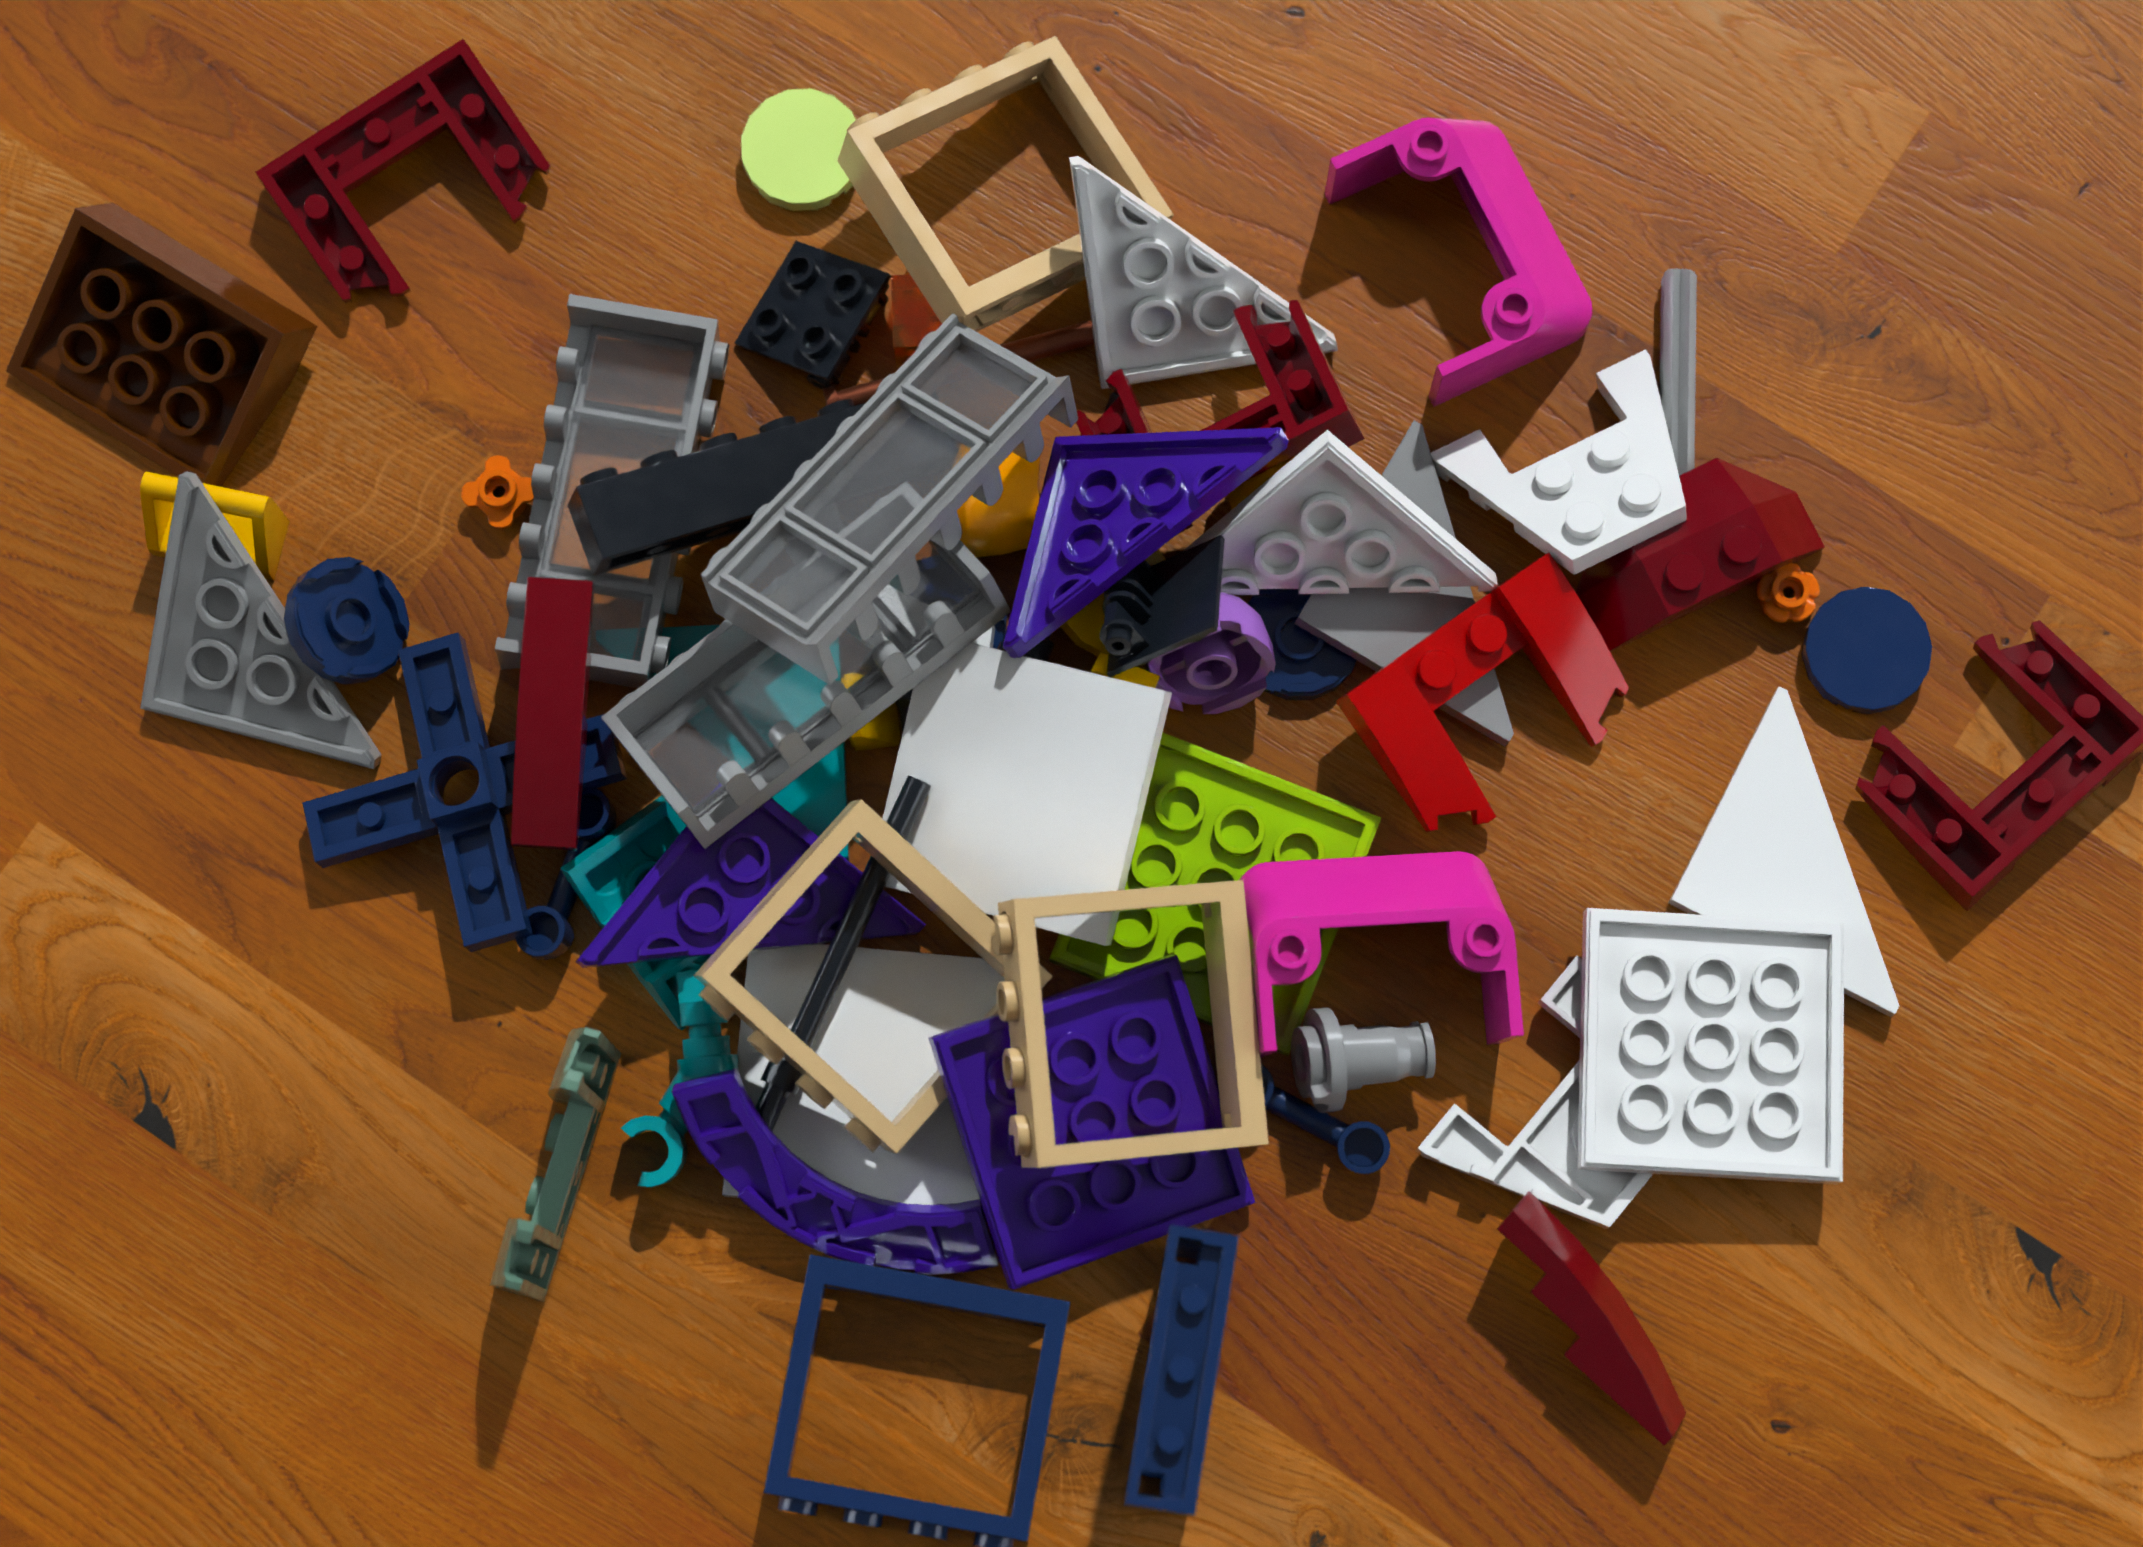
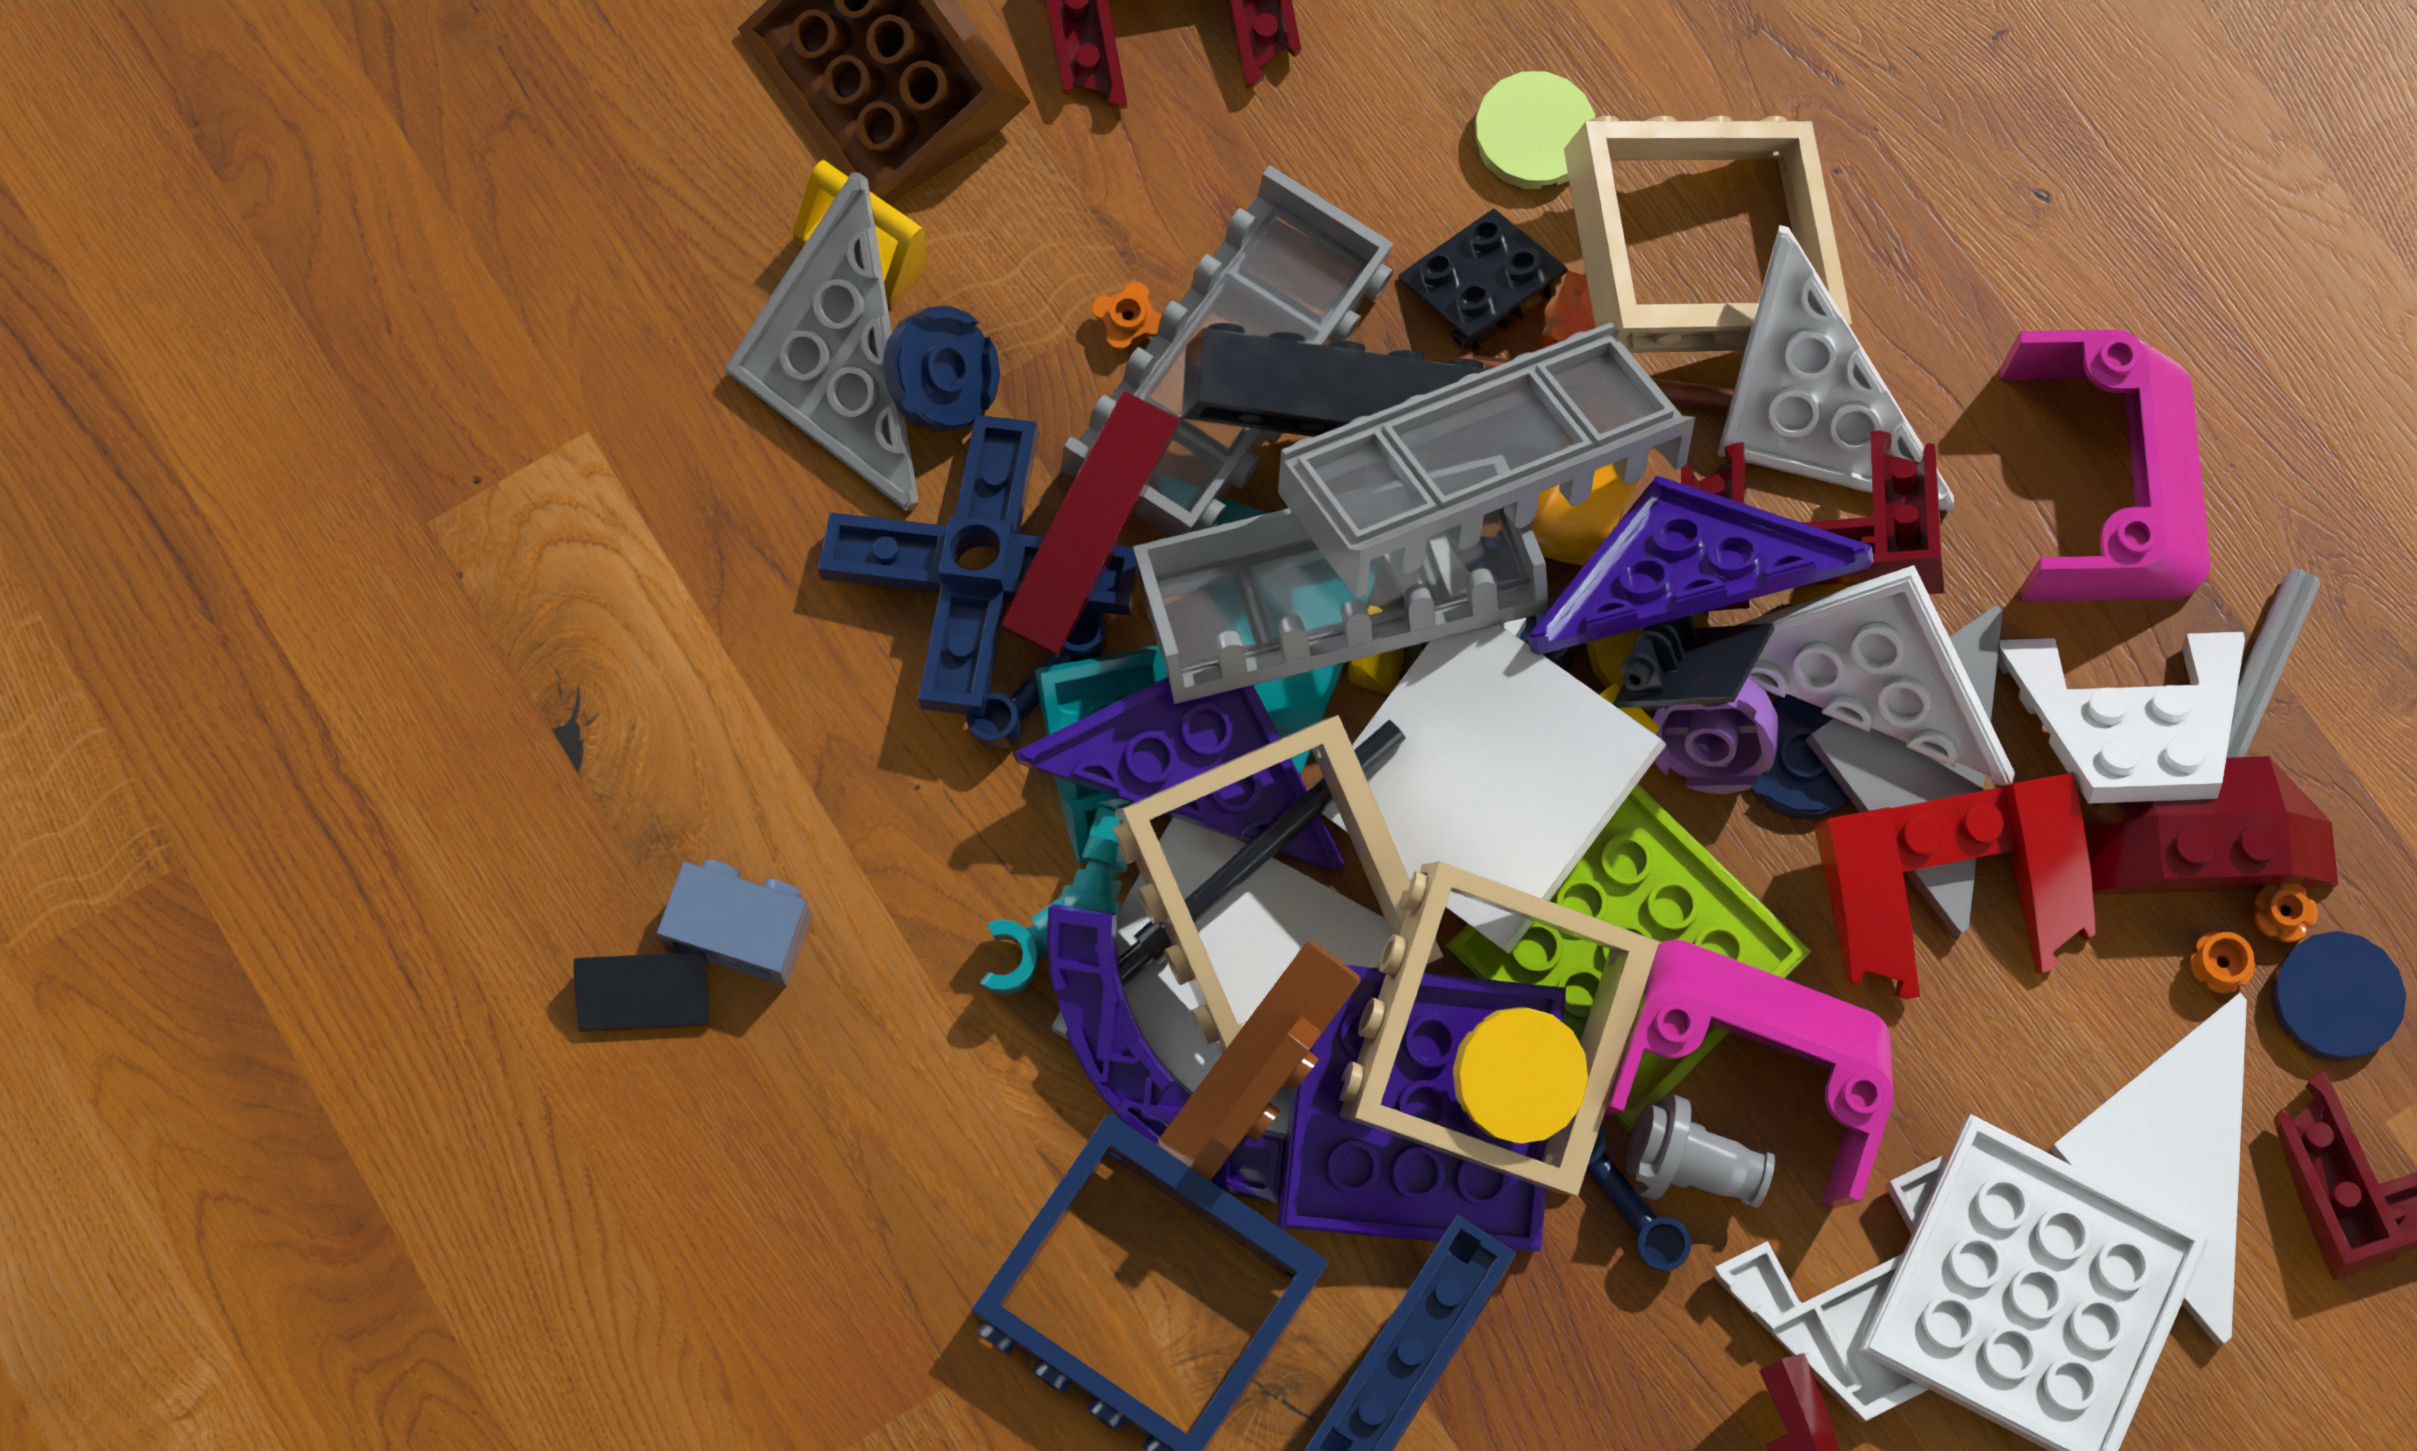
camera: 20 degrees right, 5 degrees down
sand green wedge [490,1027,621,1302] -> none
none -> black slope [573,952,710,1032]
none -> sand blue brick [657,859,812,987]
none -> dark orange bracket [1157,940,1361,1181]
none -> yellow tile [1453,1007,1588,1144]
none -> orange plate [2190,931,2255,994]

